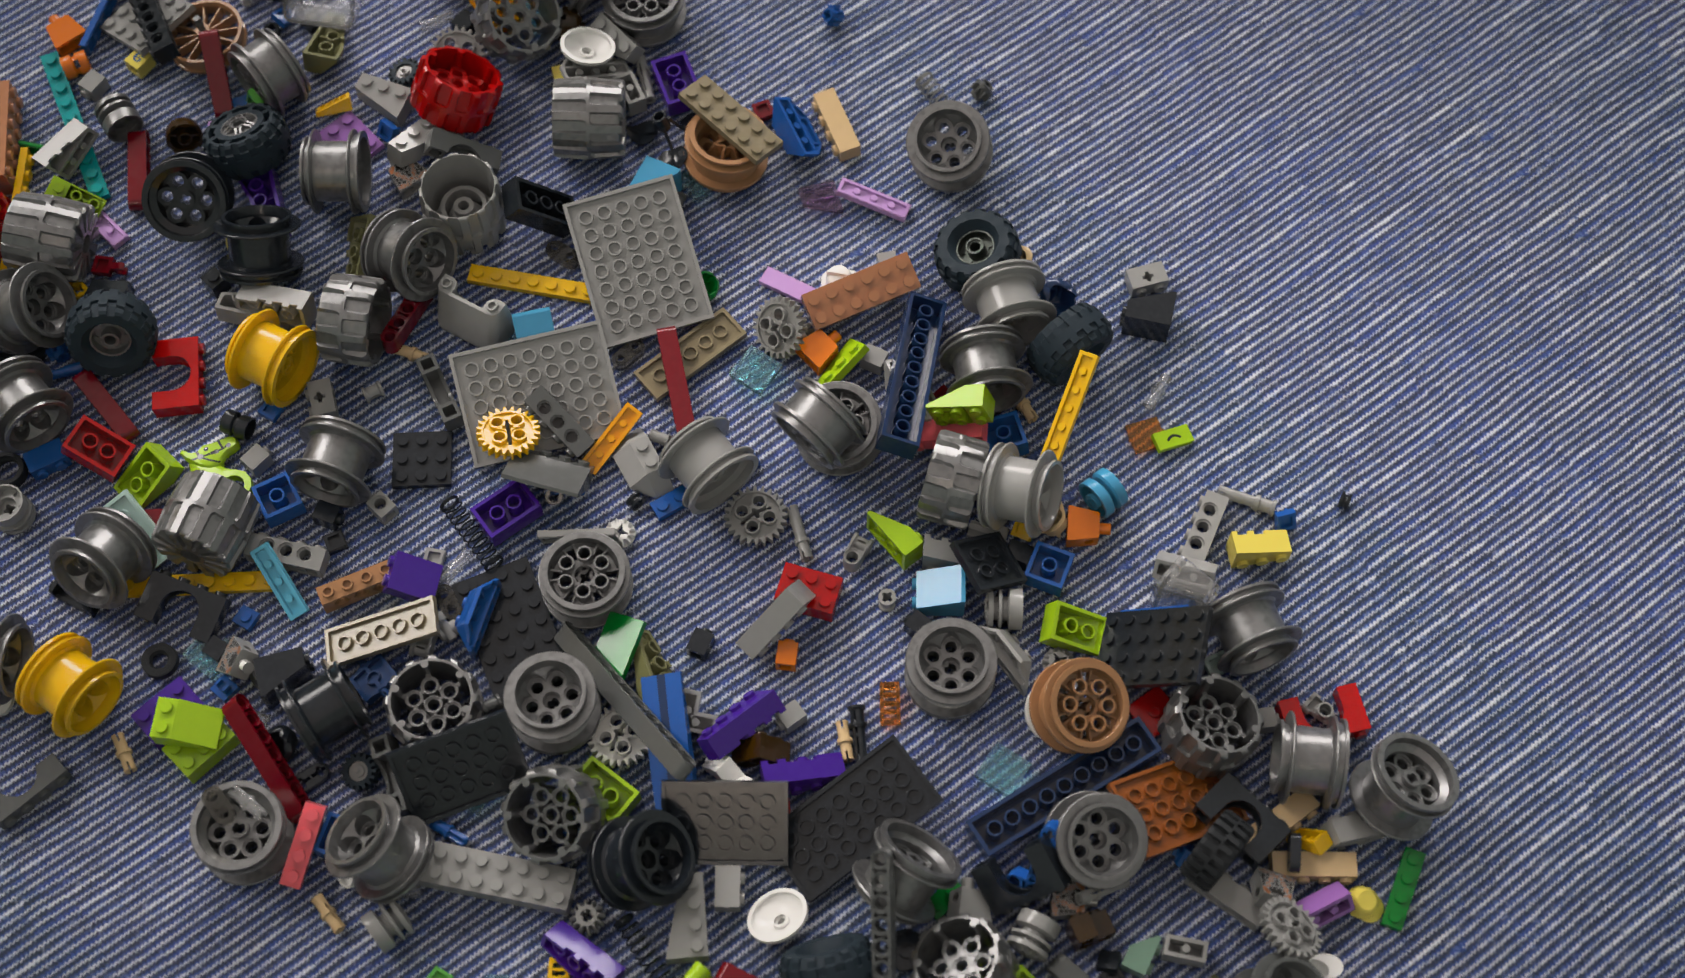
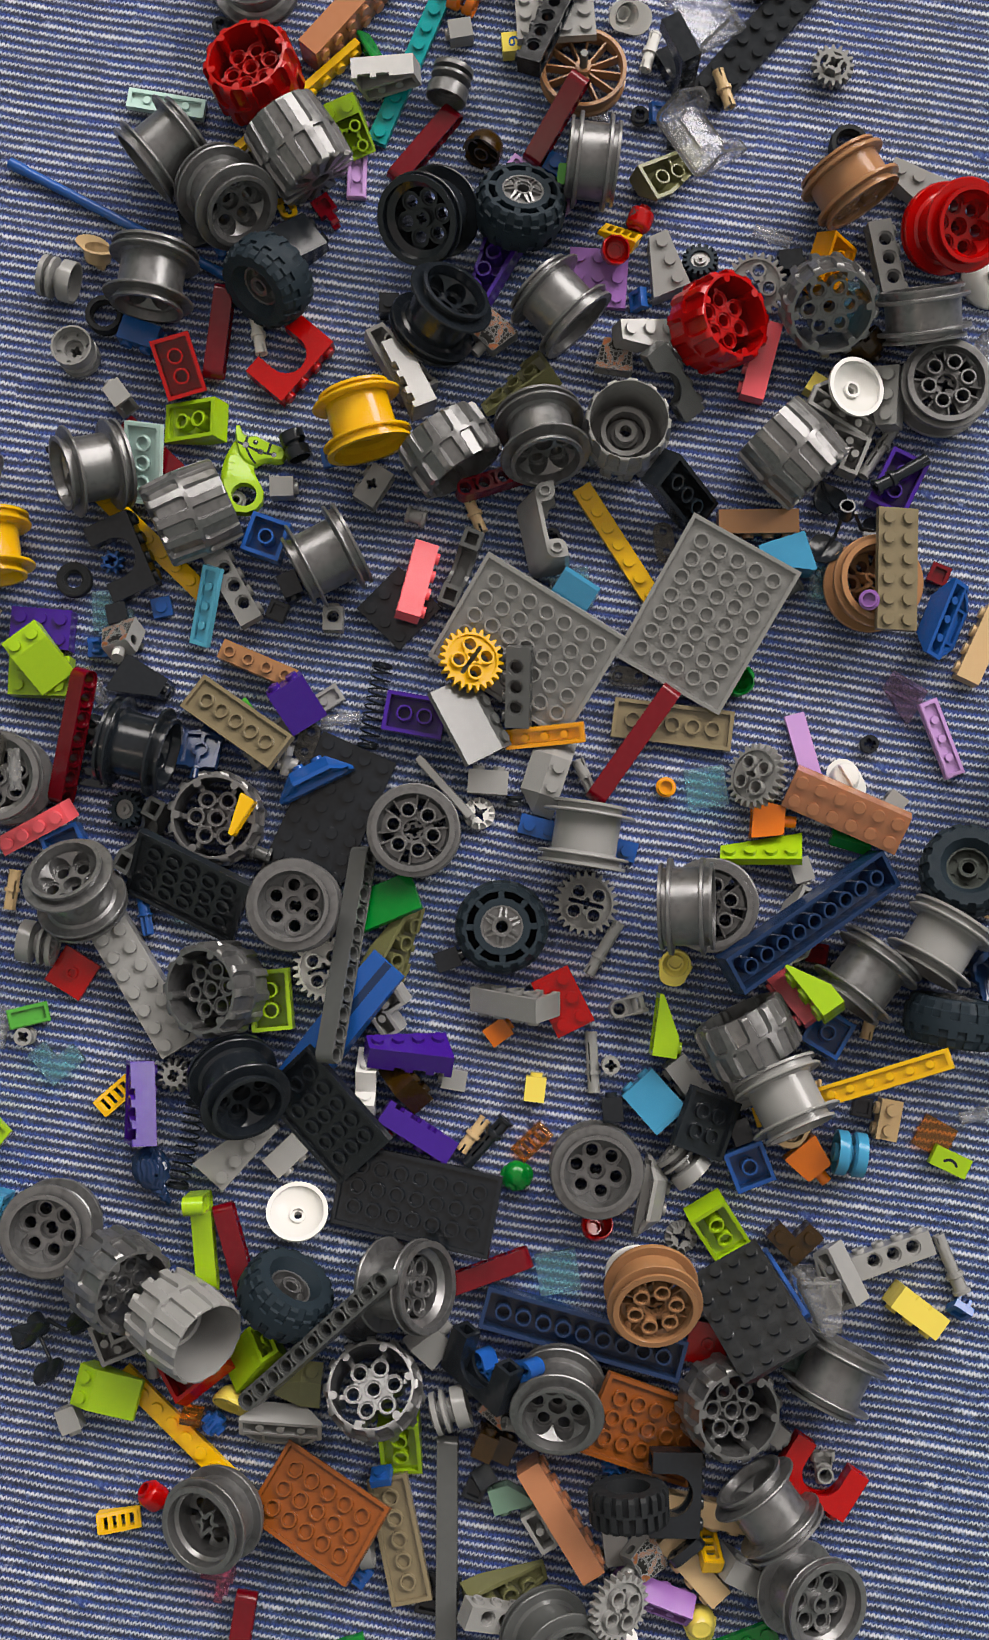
camera: 50 degrees right, 20 degrees up
none -> red plate [45,945,102,1001]
none -> blue gear [100,550,126,575]
none -> light grey brick [101,377,139,419]
none -> yellow slope [228,792,257,837]
none -> white pin [249,318,268,357]
none -> coral brick [394,539,441,624]
none -> black wheel [455,880,549,974]
none -> dark red beam [455,1245,534,1296]
none -> light grey brick [467,765,509,797]
none -> light grey torso [471,307,518,358]
none -> green hair [500,1160,533,1191]
none -> nougat brick [516,1451,606,1586]
none -> light yellow brick [523,1072,547,1103]
none -> red hair [580,1218,614,1242]
none -> light grey pin [584,1031,601,1093]
none -> red hair [600,234,630,266]
none -> red head [626,204,654,235]
none -> light orange plate [656,777,676,797]
none -> light yellow hat [659,949,693,987]
none -> medium nougat brick [716,508,799,540]
none -> coral brick [736,320,783,406]
none -> dark brown brick [763,1218,824,1267]
none -> green slope [828,828,872,855]
none -> black tile [849,1096,874,1119]
none -> medium lavender plate [859,589,880,610]
none -> black bush [859,735,879,754]
none -> tan bracket [869,1097,904,1143]
none -> black pin [870,453,931,496]

